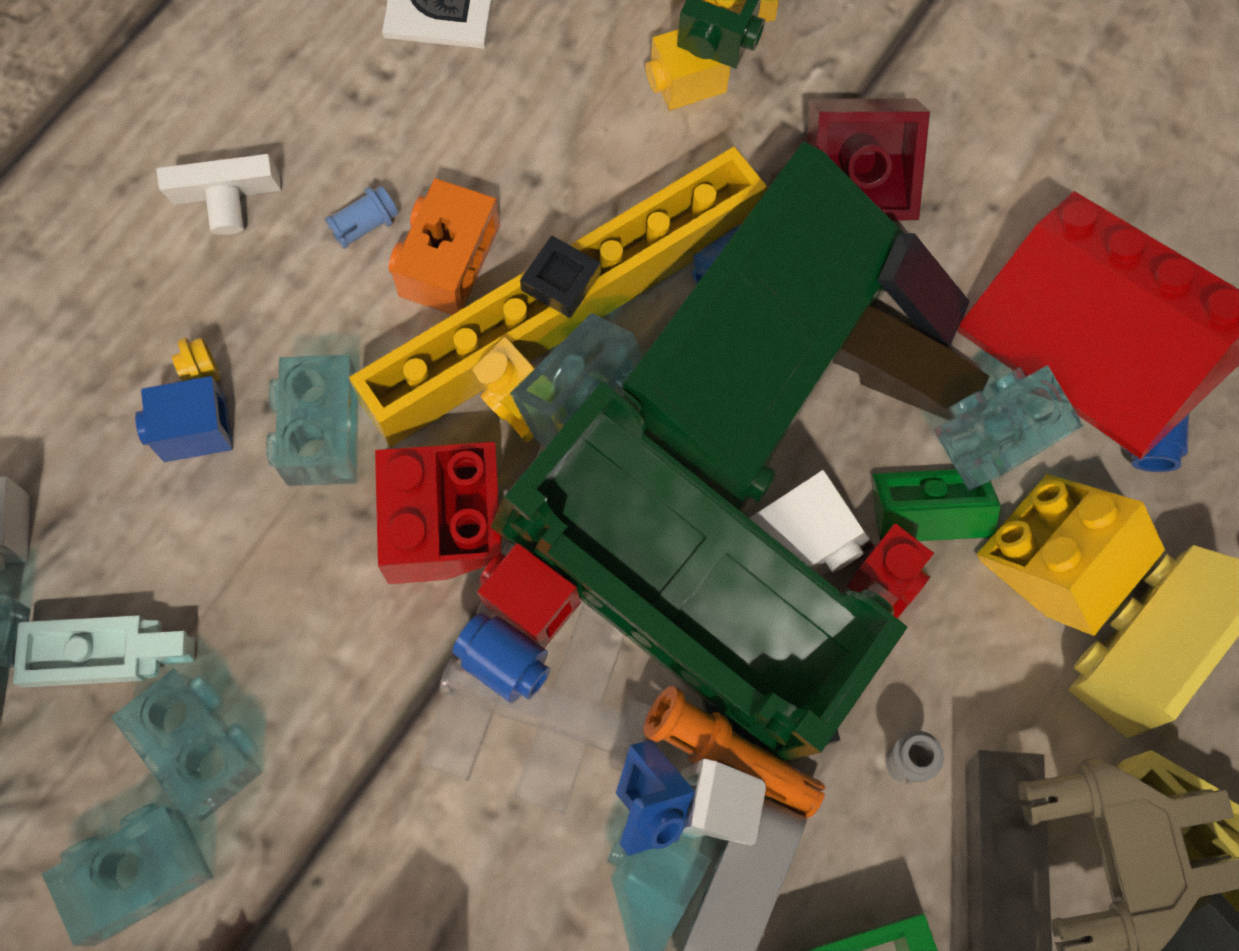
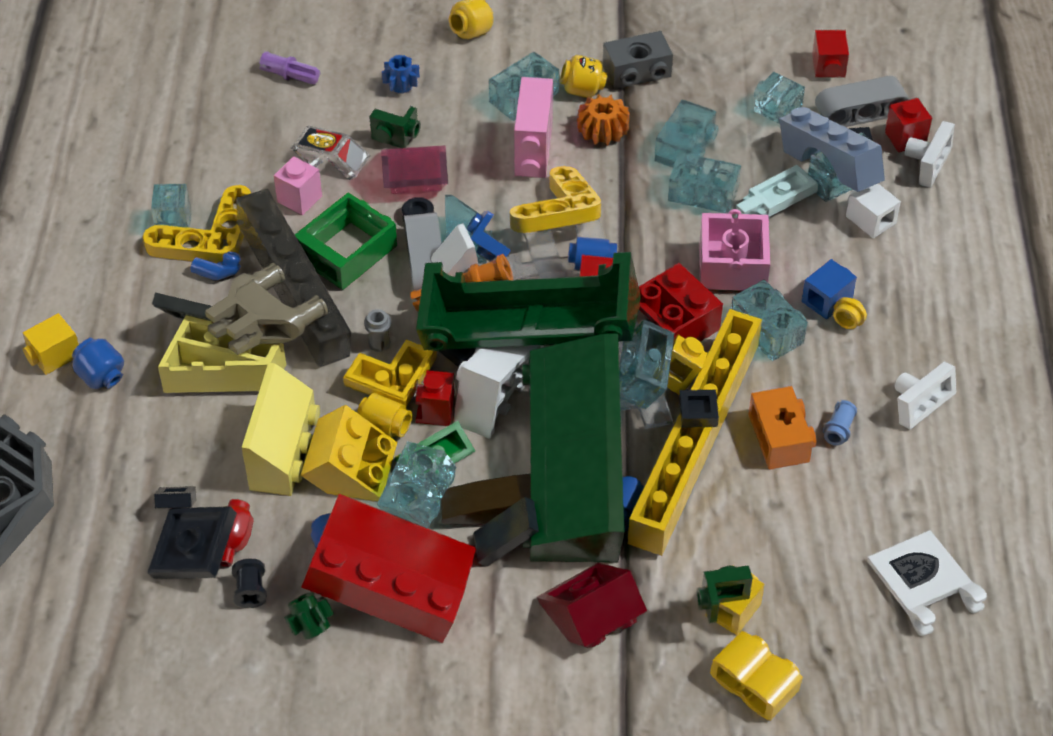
camera: 150 degrees right, 20 degrees down
none -> yellow brick [343,339,437,407]
none -> yellow brick [357,393,412,438]
none -> yellow beam [509,166,601,233]
none -> bright pink brick [699,209,770,291]

